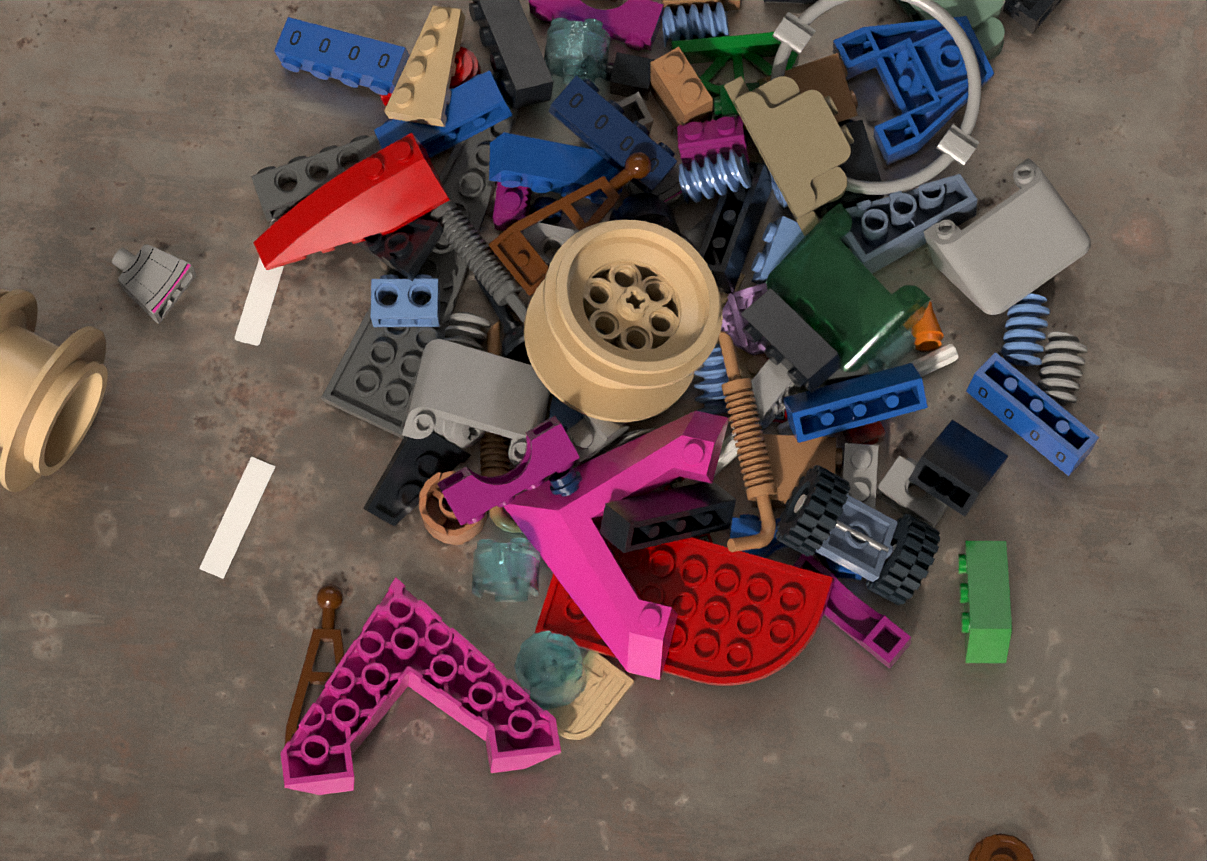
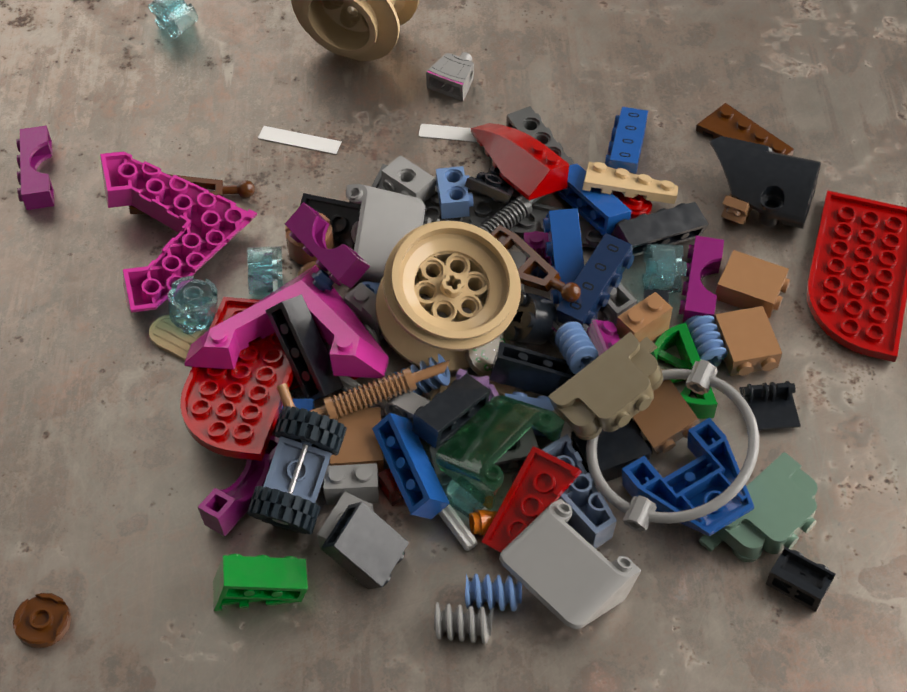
camera: 80 degrees right, 20 degrees down
blue brick [966,352,1099,476] -> none
none -> light grey brick [382,155,435,203]
none -> red wing [481,446,582,553]

